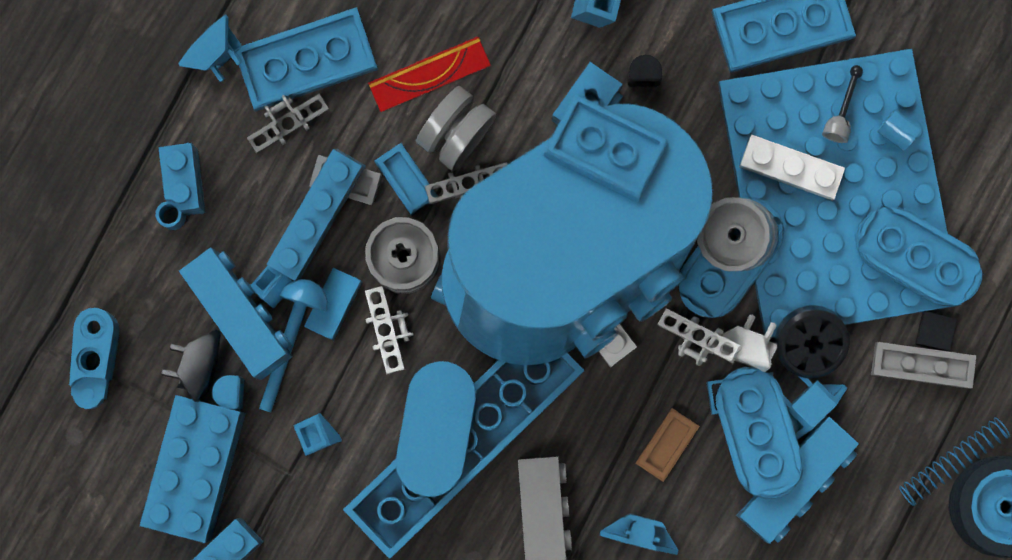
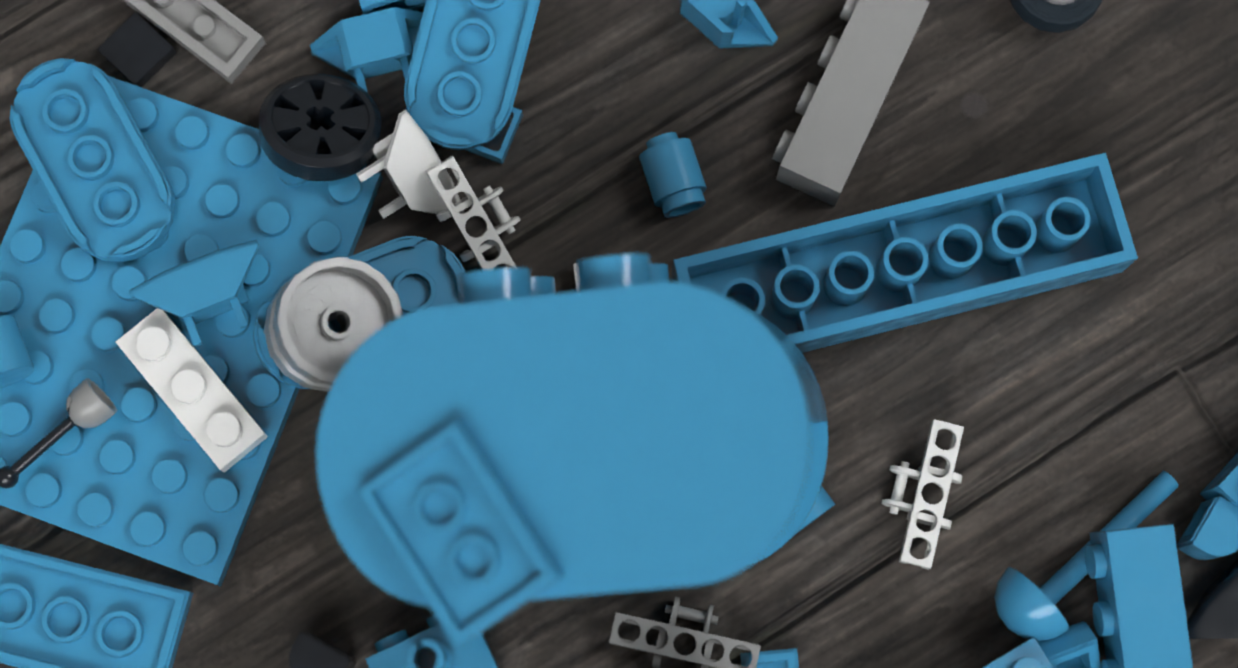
camera: 155 degrees left, 5 degrees down
dark azure slope [293,413,342,456] -> none
dark azure slope [304,268,363,341] -> none
light grey wheel [365,217,440,293] -> none
dark azure tile [396,361,476,497] -> none
medium nougat tile [635,408,700,482] -> none
none -> dark azure piece [129,240,259,347]
none -> dark azure brick [639,132,707,218]

